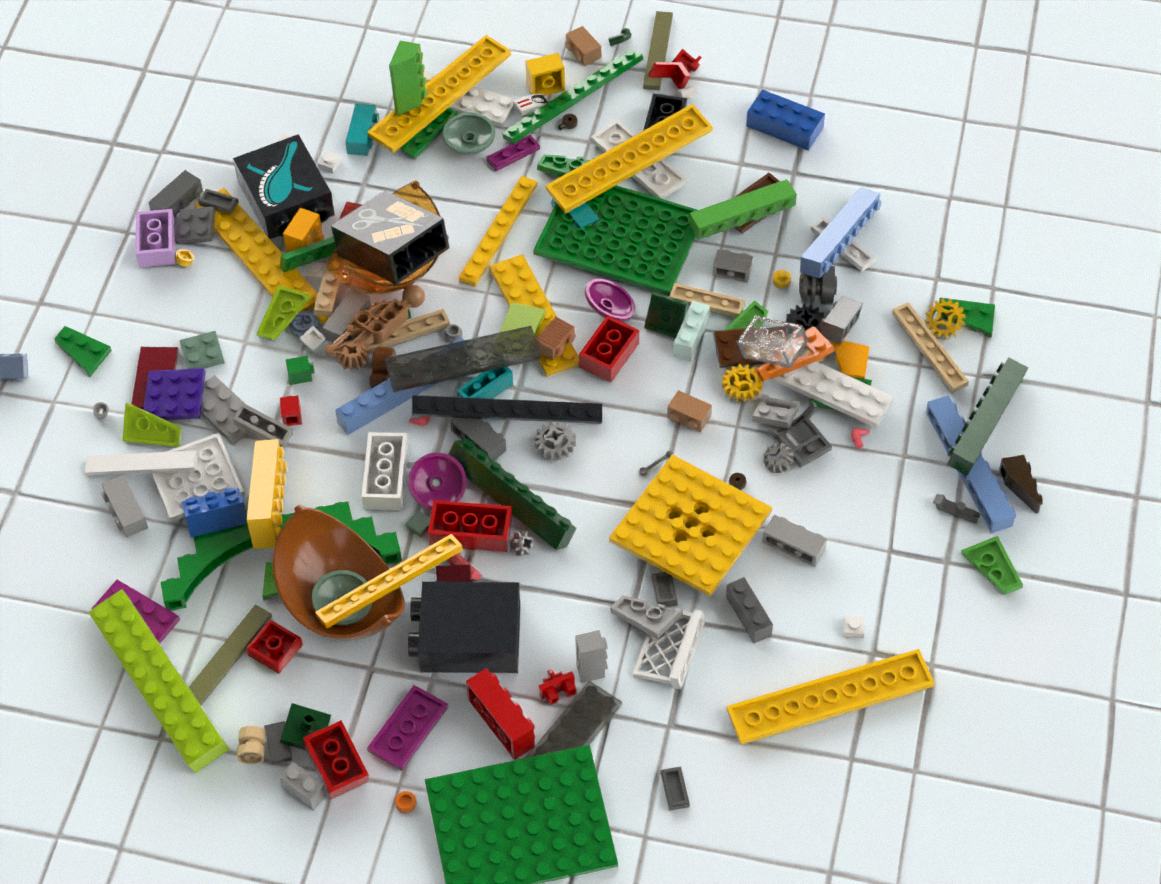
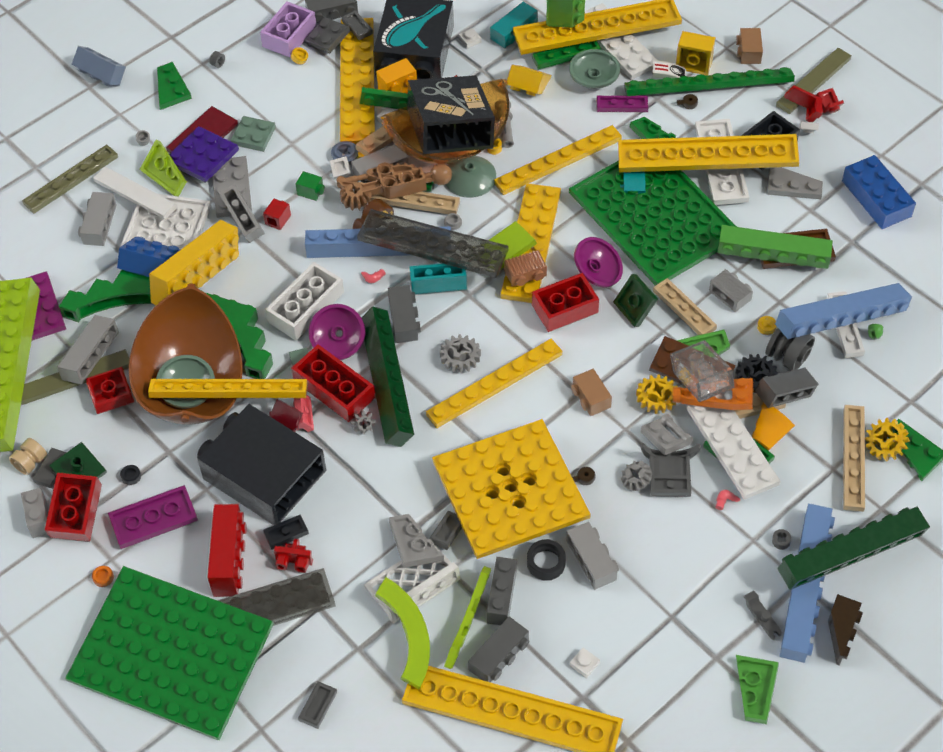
camera: 35 degrees right, 0 degrees up
lime wing [256,286,312,341] -> none
black plate [411,395,602,424] -> none
light grey brick [575,630,608,683] -> none
dark green arm [608,28,632,46] -> none
dark grey hinge [639,451,673,476] -> none
light aqua brick [674,301,710,361] -> none
none -> olive tile [22,144,118,214]
none -> light grey brick [57,315,119,385]
none -> black tile [120,465,141,485]
none -> dark grey bush [209,51,225,68]
none -> black plate [263,514,309,550]
none -> lime tile [375,577,430,689]
none -> yellow plate [426,338,563,428]
none -> lime tile [444,566,491,669]
none -> sand green dish [445,155,496,198]
none -> dark grey brick [468,616,529,682]
none -> yellow slope [506,64,552,96]
none -> black tyre [527,539,566,581]
none -> light grey wing [767,167,823,200]
none -> dark grey bush [772,529,791,550]
none -> bright green hinge [868,324,883,339]

